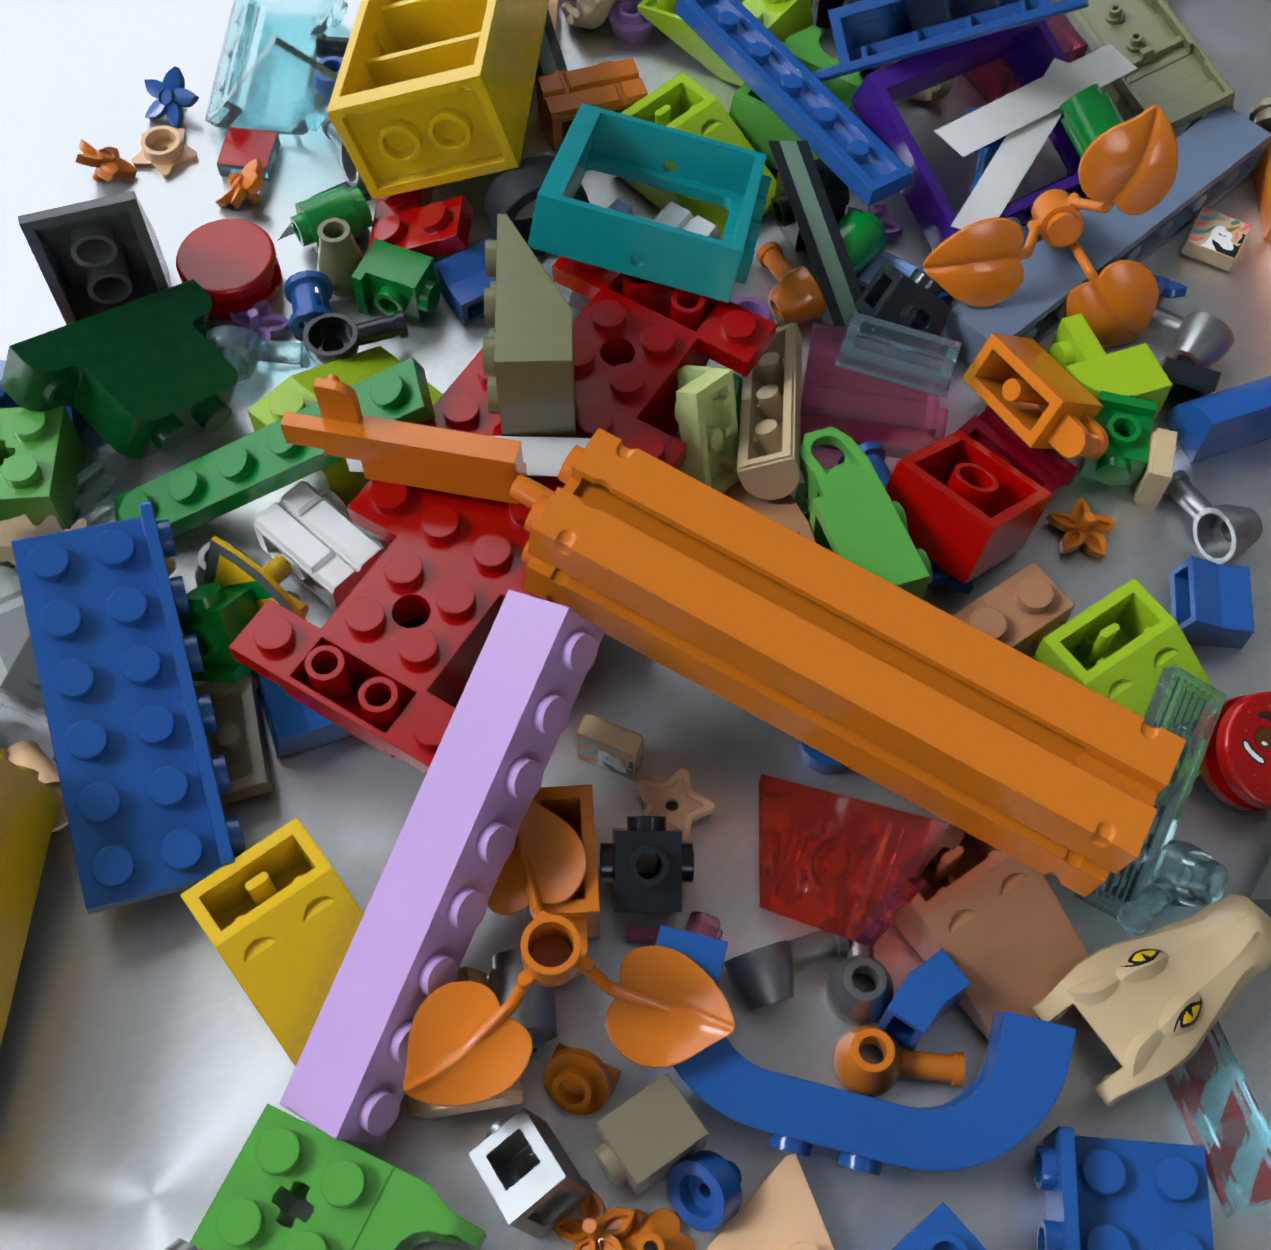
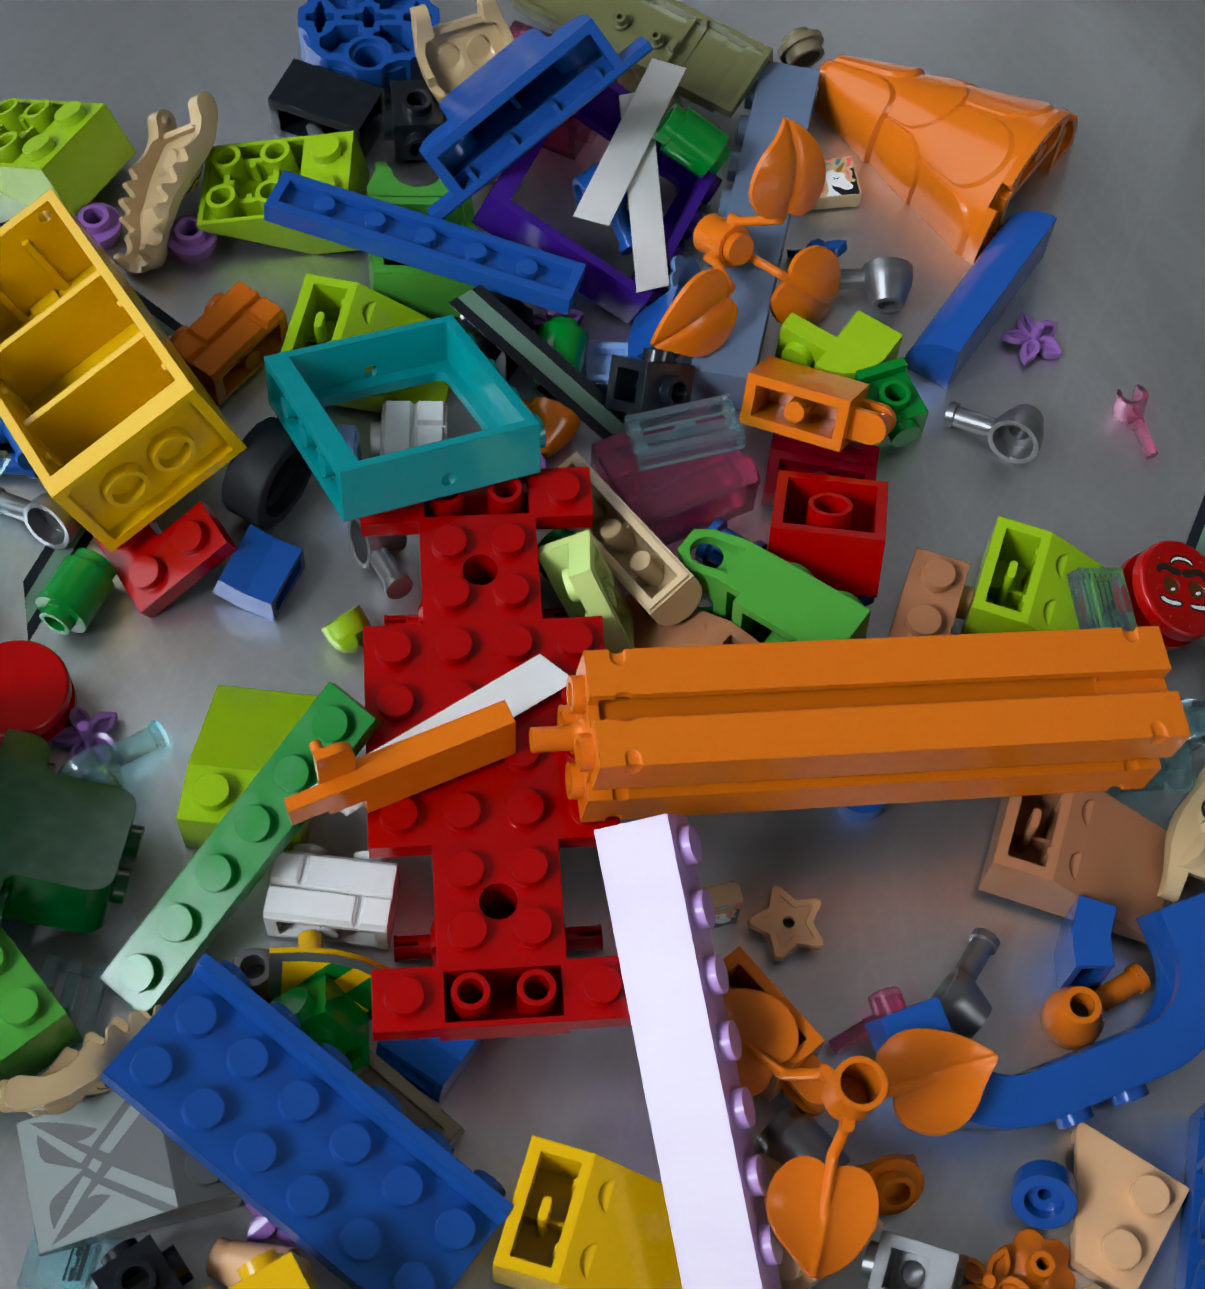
camera: 40 degrees left, 0 degrees up
blue bush [284,270,333,342] -> none
black bar [303,310,409,366] -> none
olive cone [317,218,364,297] -> none
green brick [351,239,441,323] -> none
olive slope [483,214,576,437] -> none
dark tan brick [592,1073,709,1197] -> none
black brick [600,816,694,912] -> none
clear red wing [758,774,965,948] -> none
flat silver bar [825,896,894,1026] -> none
orange plant [1046,497,1116,560] -> none
tan tile [1134,428,1178,509] -> none
black tile [1159,356,1221,397] -> none
blue piece [1169,556,1254,649] -> none

